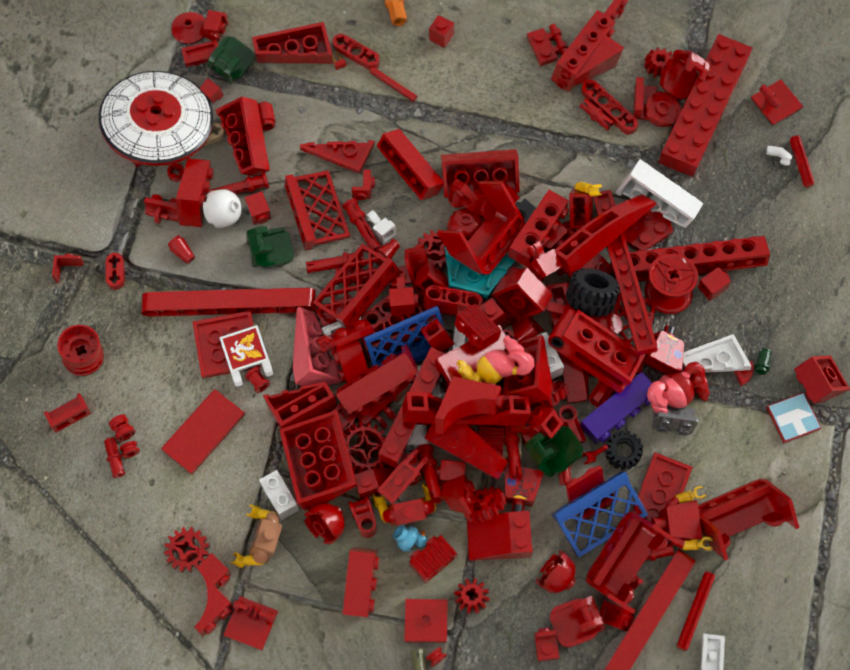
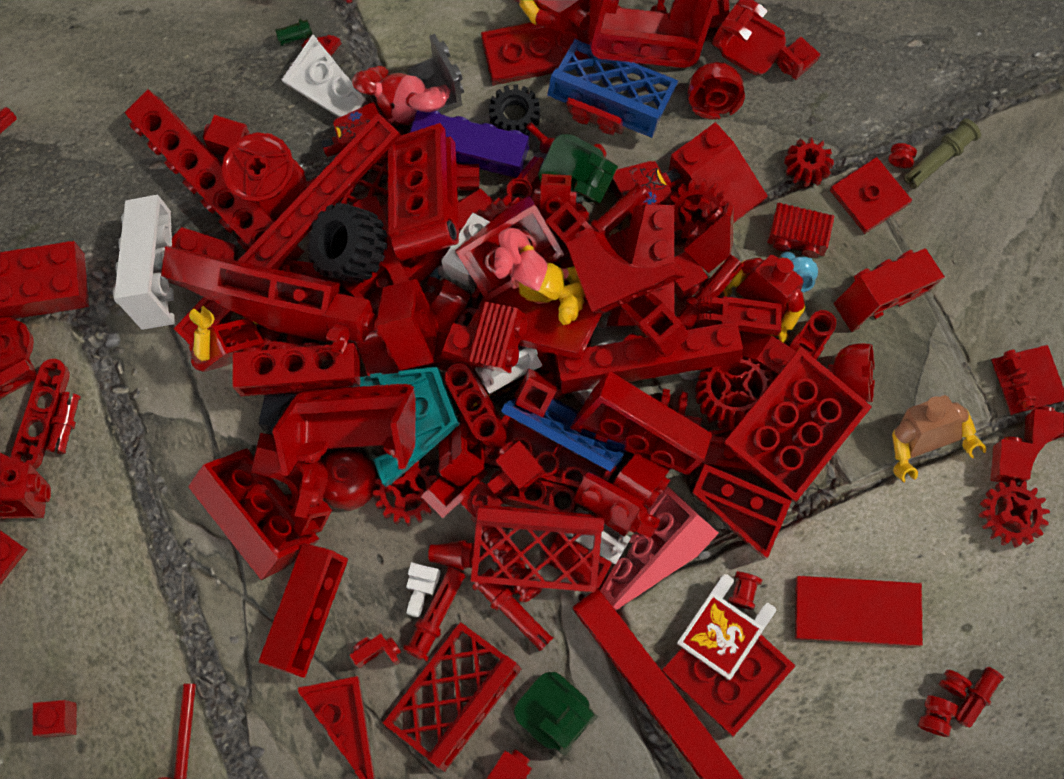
camera: 125 degrees left, 5 degrees up
white brick [259,470,299,521] -> none

